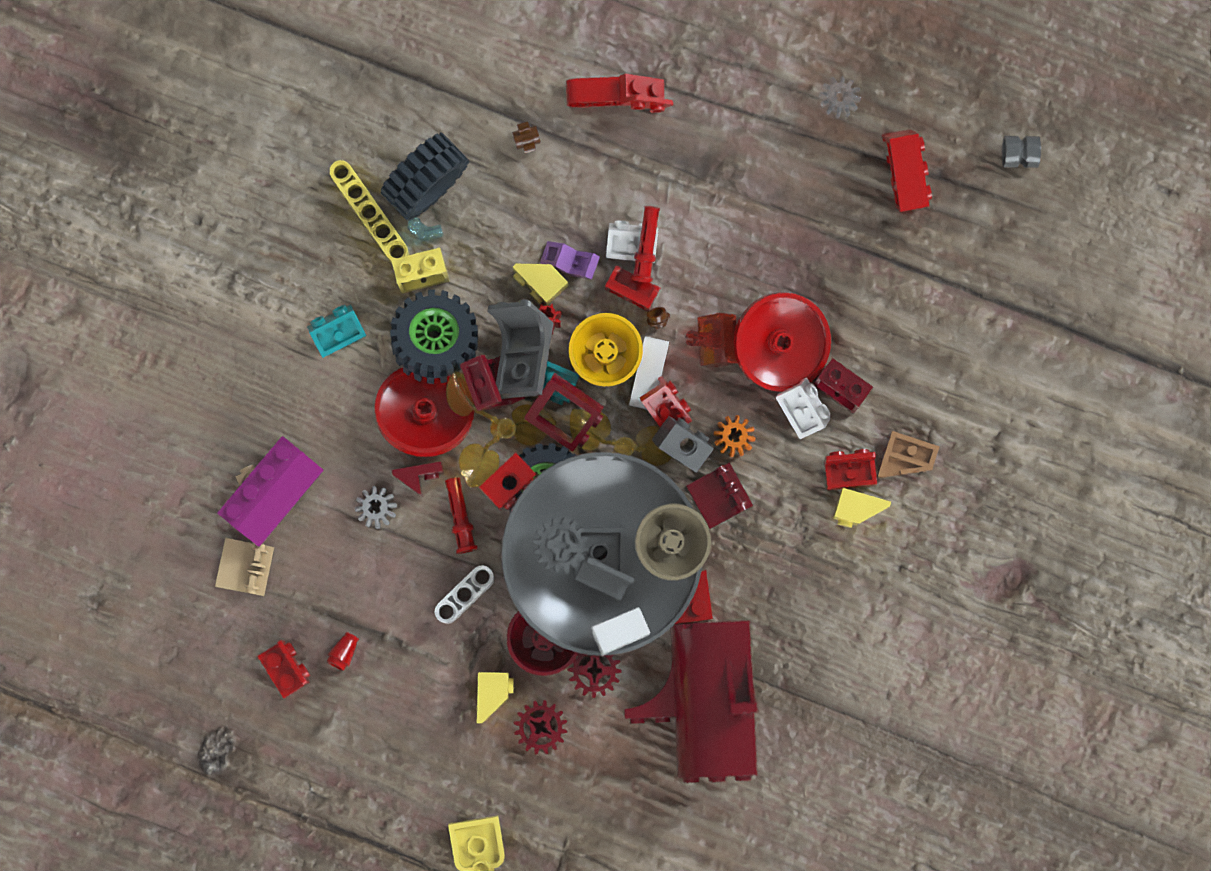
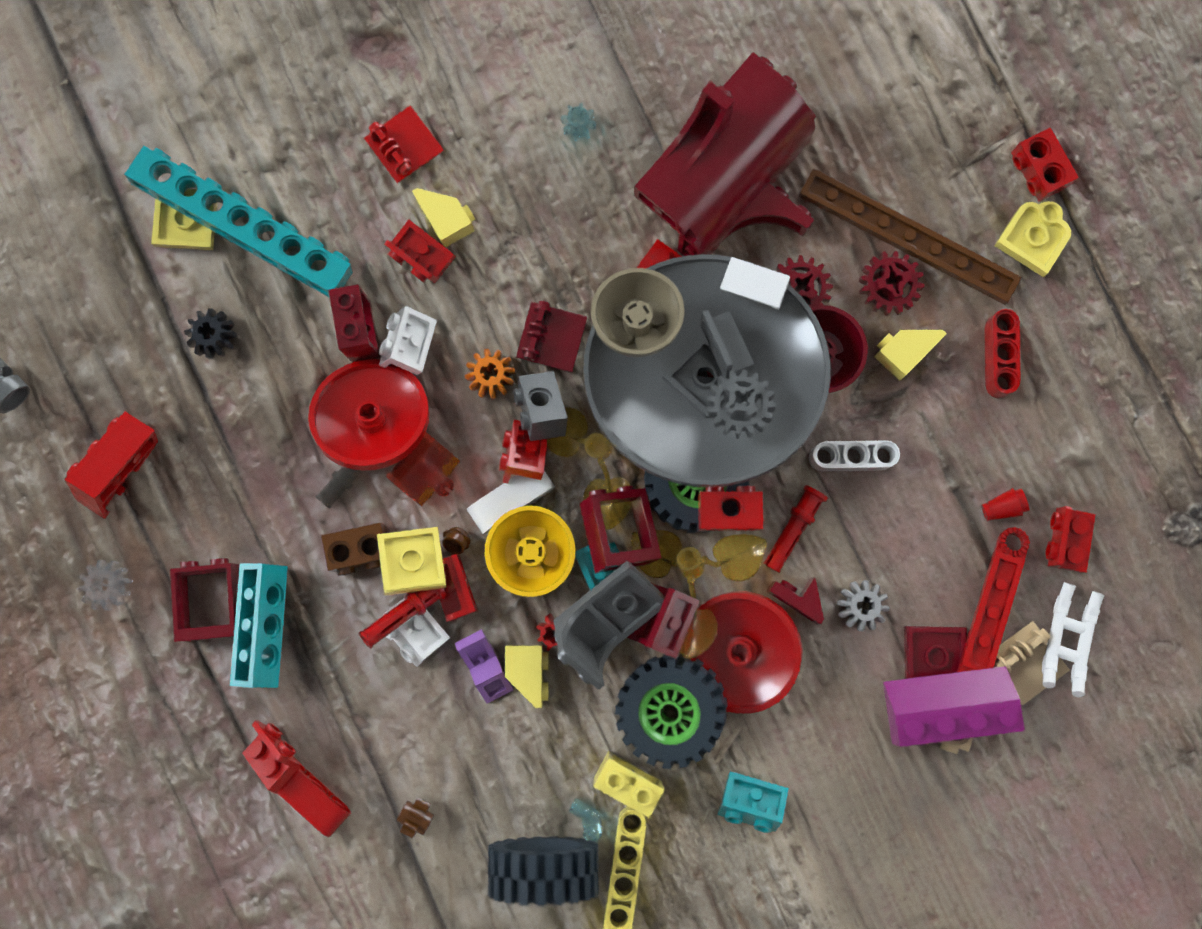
camera: 135 degrees left, 0 degrees up
medium nougat wing [877,431,940,478] -> none
none -> teal brick [124,145,353,298]
none -> light yellow plate [151,189,217,250]
none -> dark red window [170,558,239,642]
none -> black gear [184,308,237,359]
none -> teal brick [230,563,288,688]
none -> clear smoke pin [315,466,362,509]
none -> reddish brown brick [321,523,387,576]
none -> red hinge [364,105,444,184]
none -> light yellow tile [377,527,446,596]
none -> clear light blue gear [561,102,596,142]
none -> reddish brown plate [799,168,1022,305]
none -> dark red tile [904,626,967,679]
none -> red plate [957,527,1030,672]
none -> red beam [985,309,1021,398]
none -> white piece [1042,582,1105,697]

